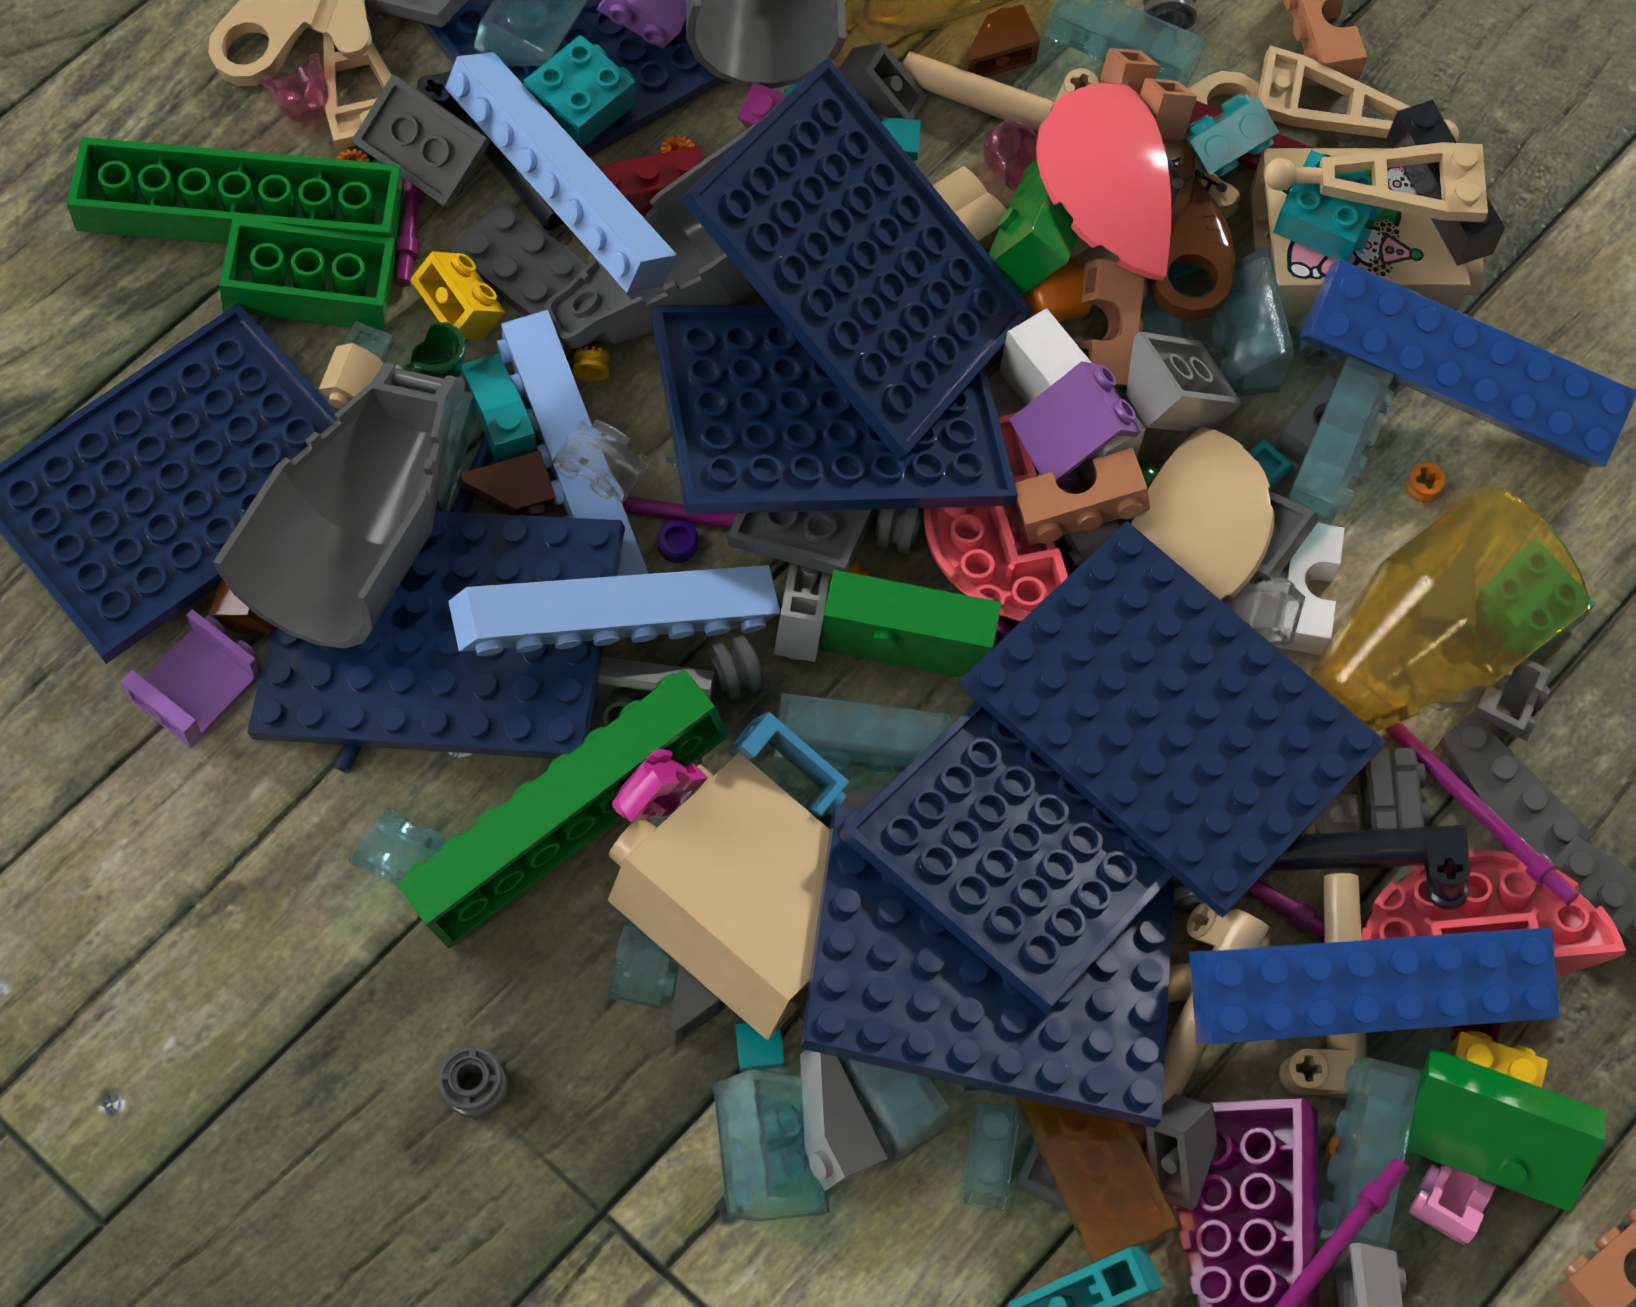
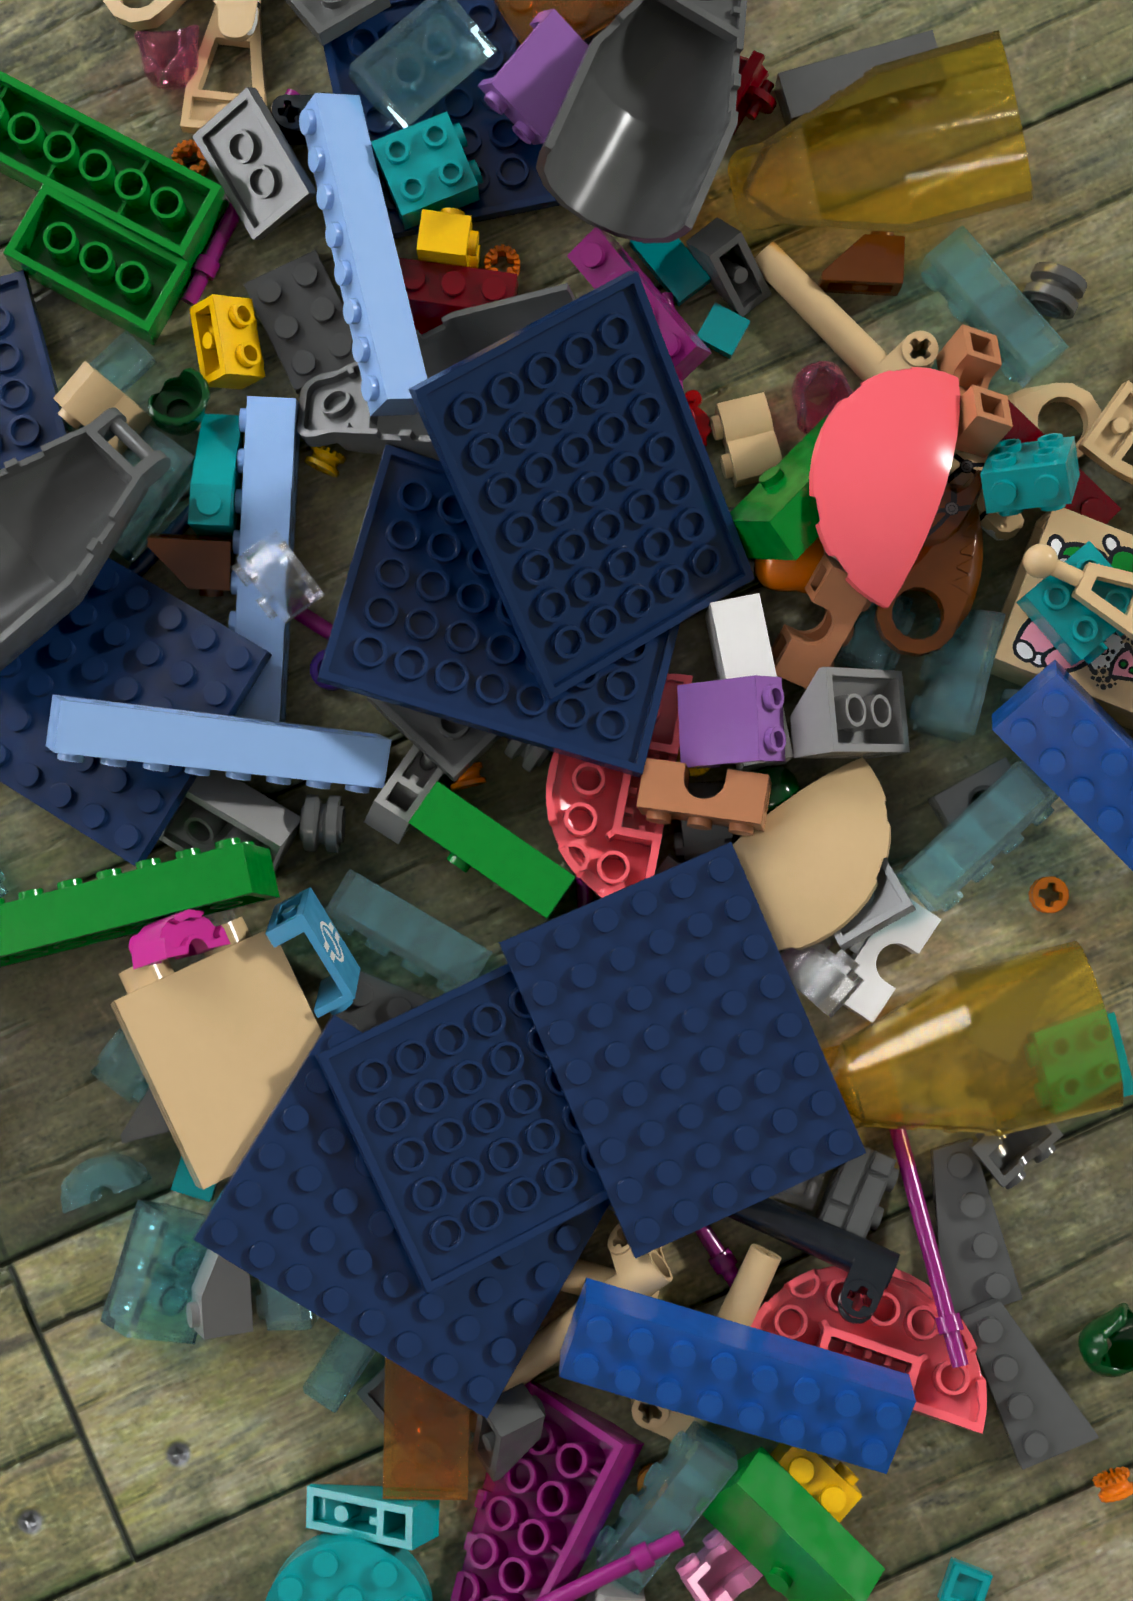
camera: 30 degrees right, 20 degrees up
teal tile [1249,439,1294,491] -> none
none -> clear light blue cylinder [60,1152,152,1214]
none -> yellow brick [416,208,481,268]

